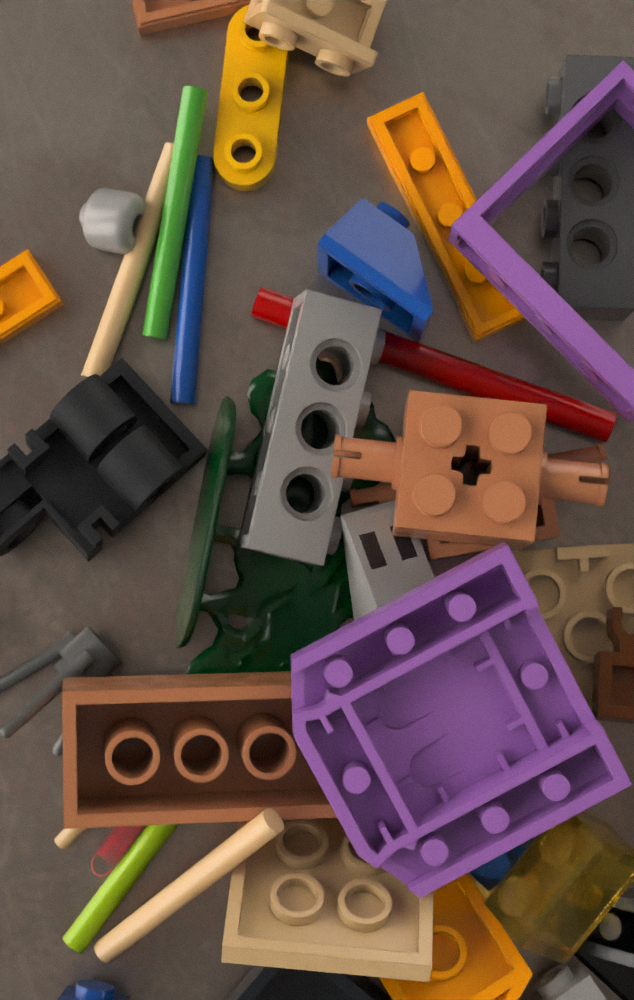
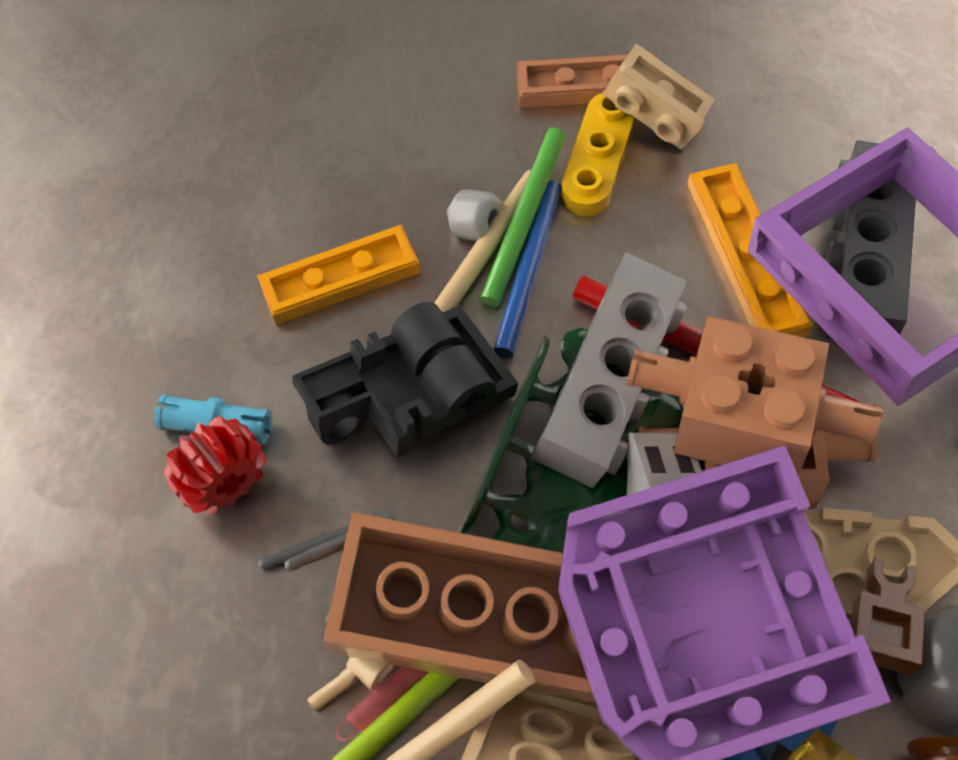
camera: 10 degrees right, 25 degrees down
blue slope [317,197,434,343] -> none

